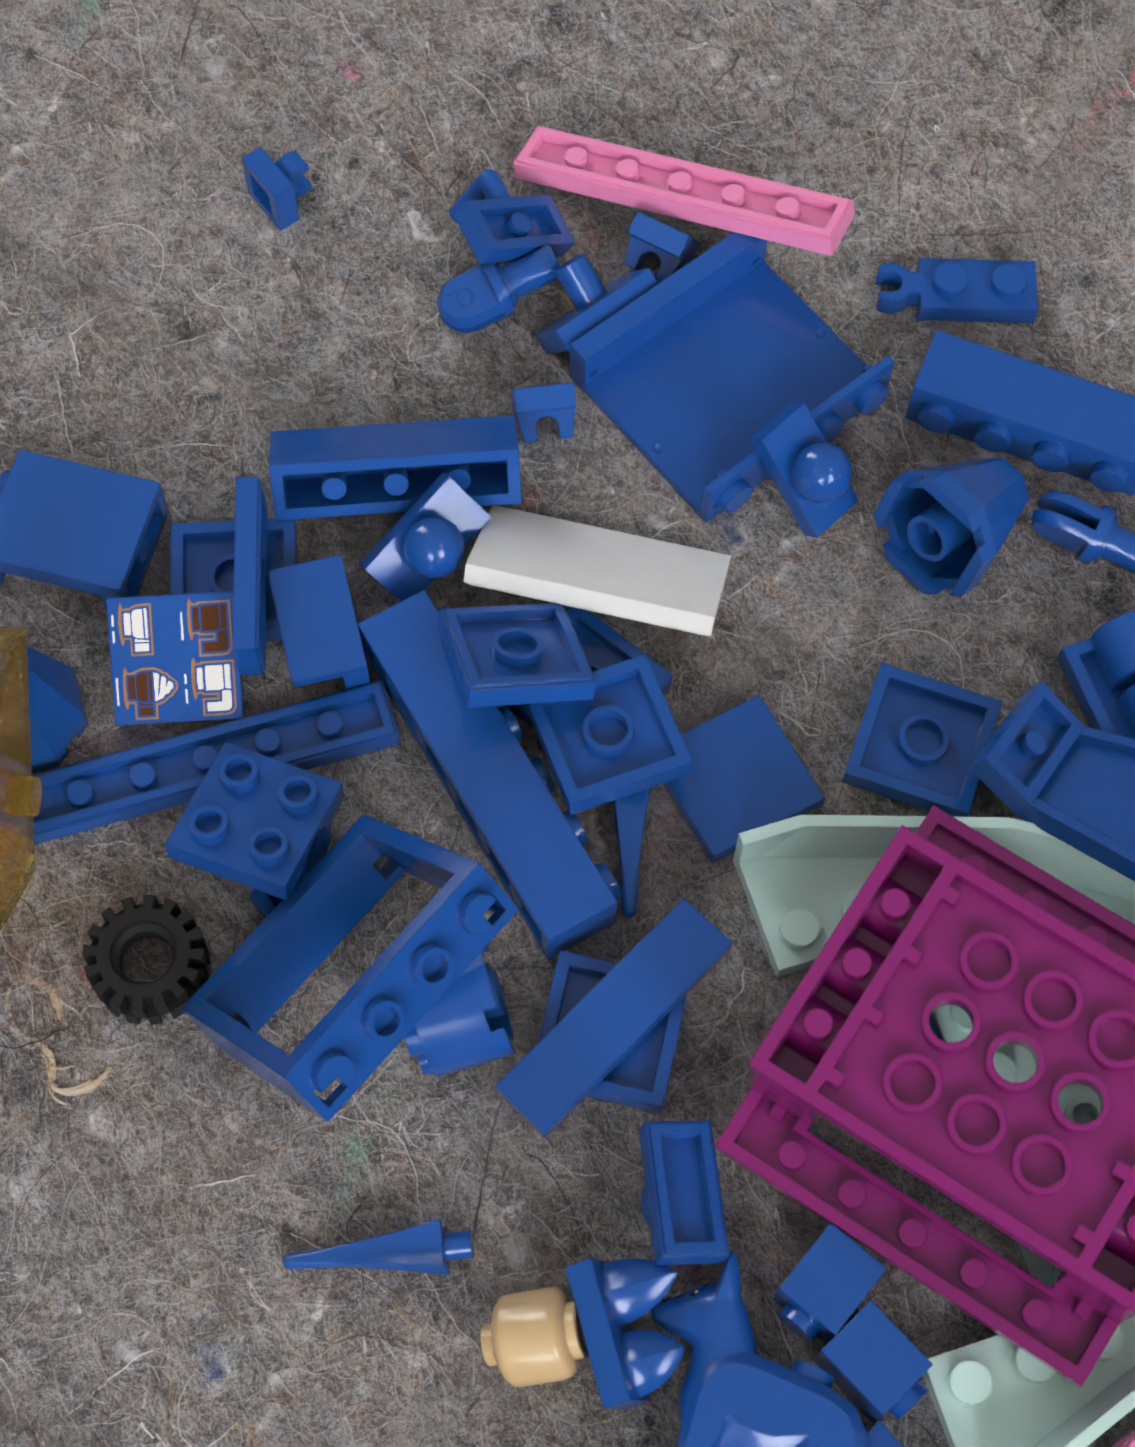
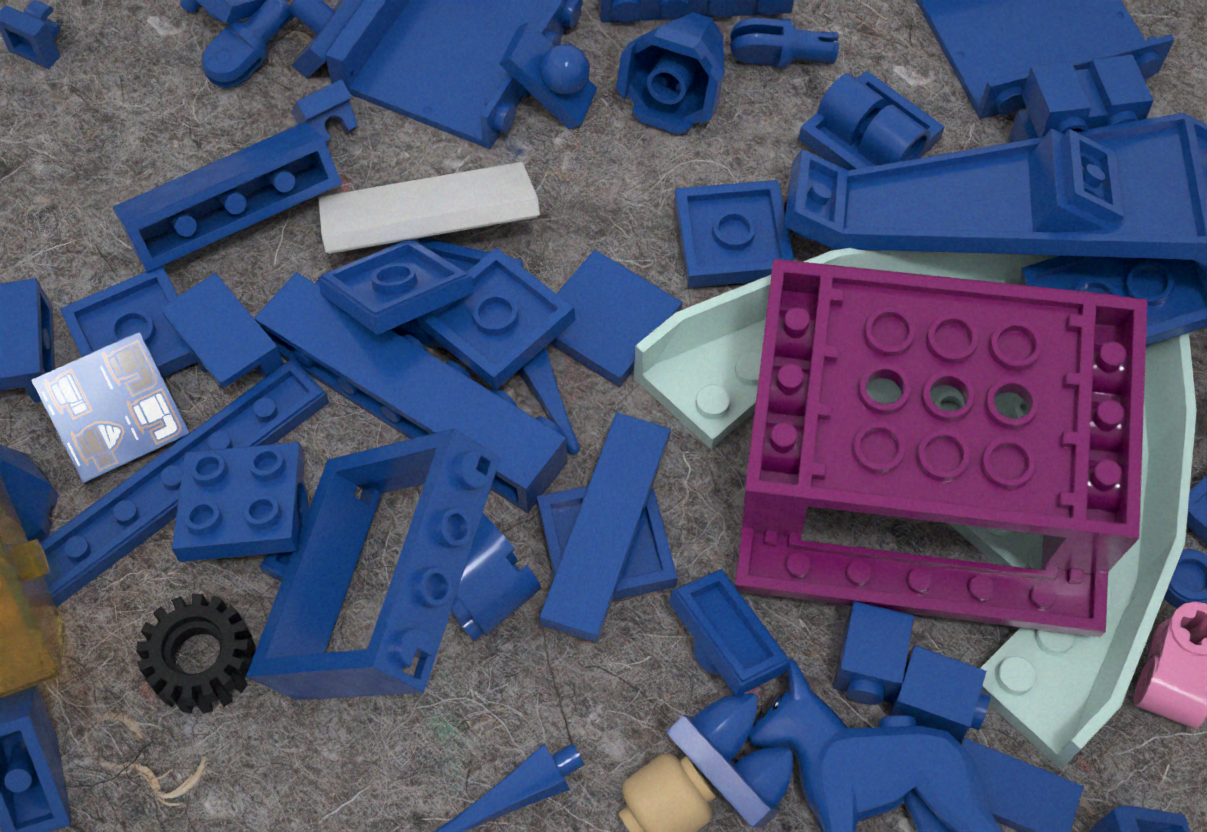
camera: 25 degrees left, 5 degrees down
blue tile [232,476,268,676] -> none
blue tile [359,472,491,602] -> none

